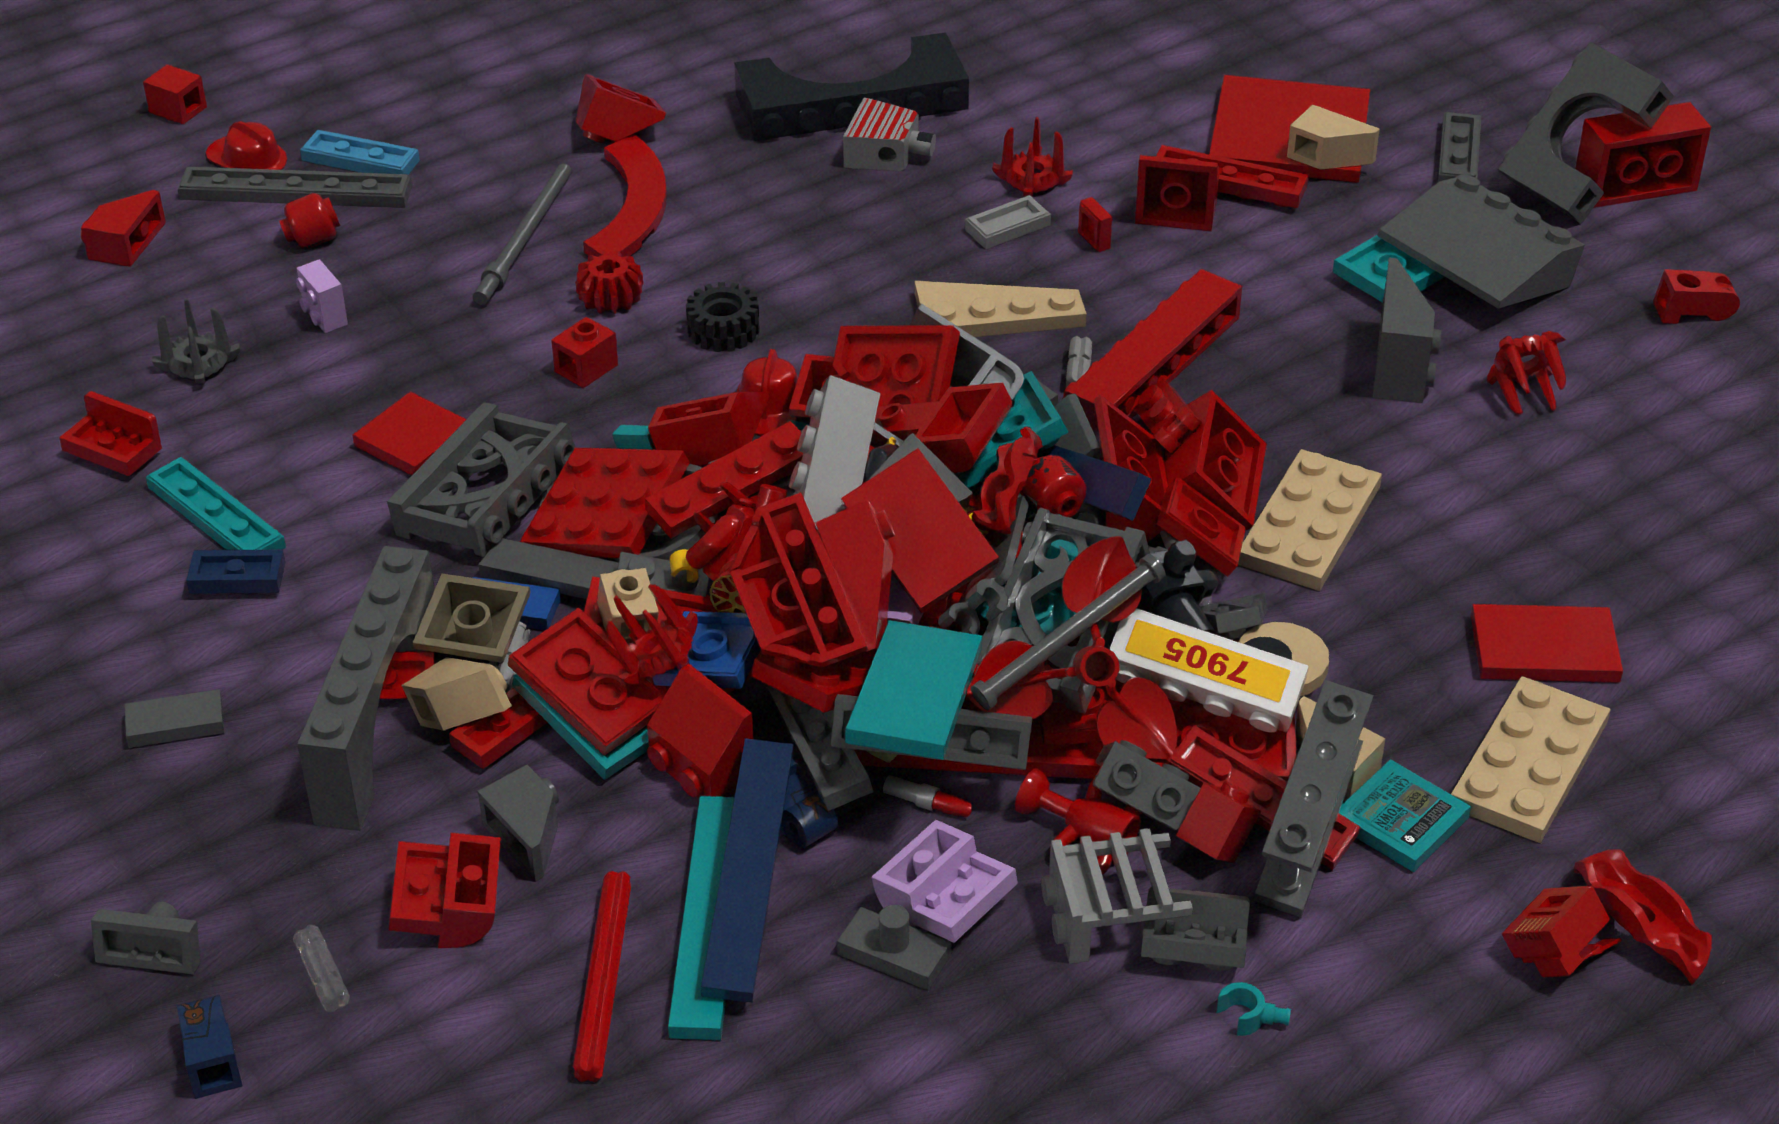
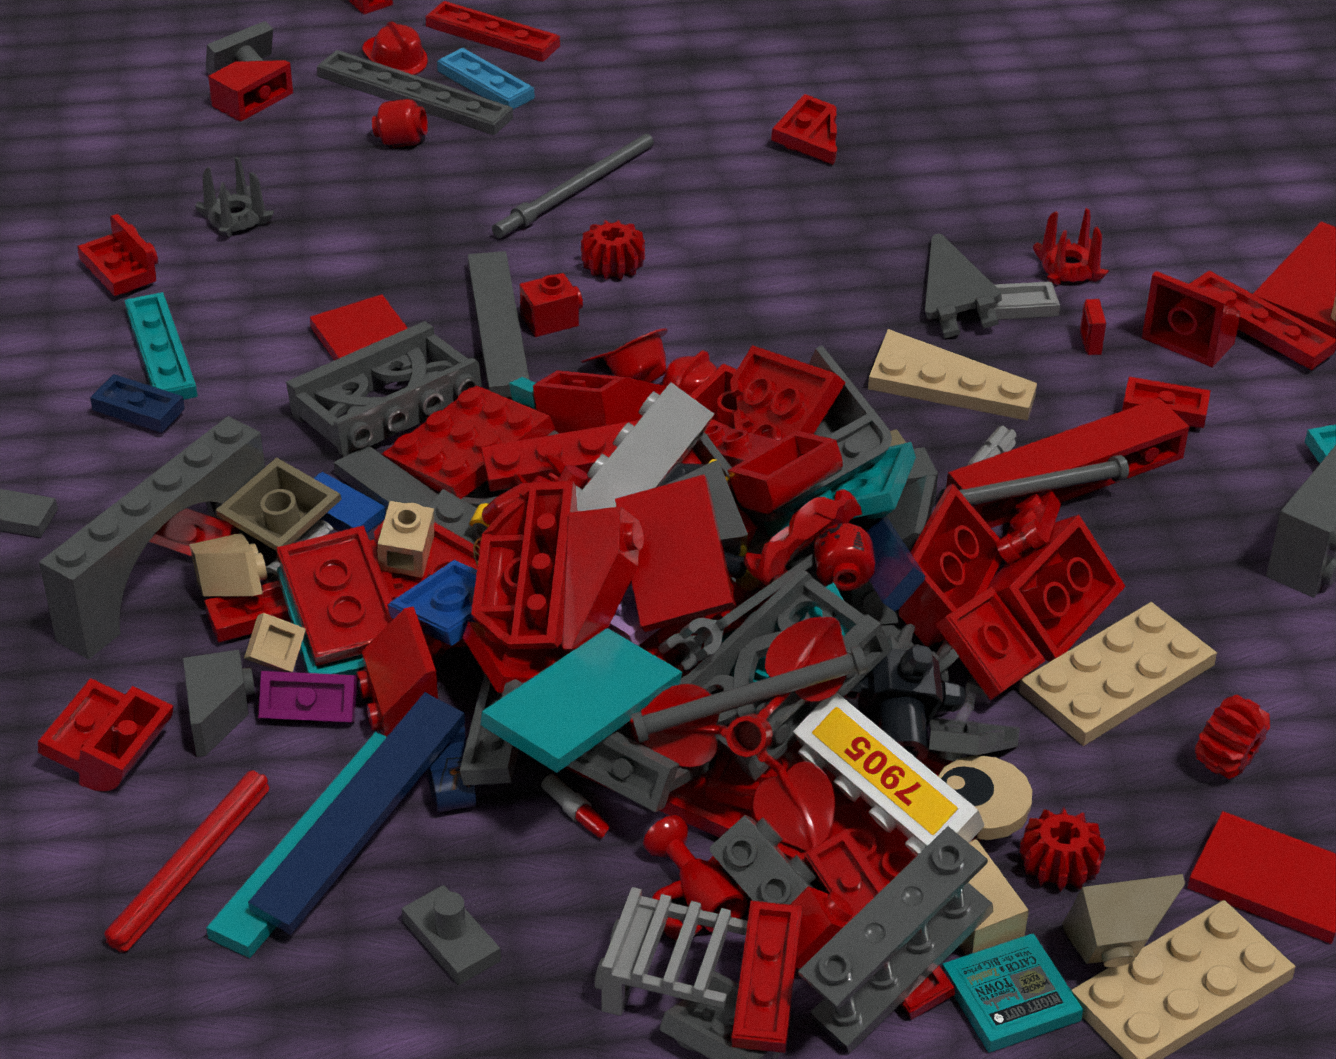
camera: 25 degrees right, 0 degrees up
lavender piece [296,259,348,333] -> none
red slope [576,74,666,143] -> none
red tile [583,134,667,257] -> none
red piece [606,584,698,684] -> none
black tyre [686,282,760,352] -> none
black arch [734,32,969,141] -> none
light grey torso [843,98,936,171] -> none
lavender brick [871,820,1018,943] -> none
none -> dark grey tile [206,21,273,75]
none -> tan tile [244,613,306,672]
none -> magenta plate [258,671,357,722]
none -> red tile [425,1,560,62]
none -> dark grey tile [468,251,529,398]
none -> red piece [581,328,668,383]
none -> red tile [732,901,802,1053]
none -> red wing [771,94,837,165]
none -> dark grey flag [925,234,1002,338]
none -> dark grey bar [939,455,1129,506]
none -> red gear [1019,807,1106,892]
none -> dark tan slope [1062,874,1185,967]
none -> red plate [1122,377,1211,428]
none -> red gear [1195,694,1270,779]

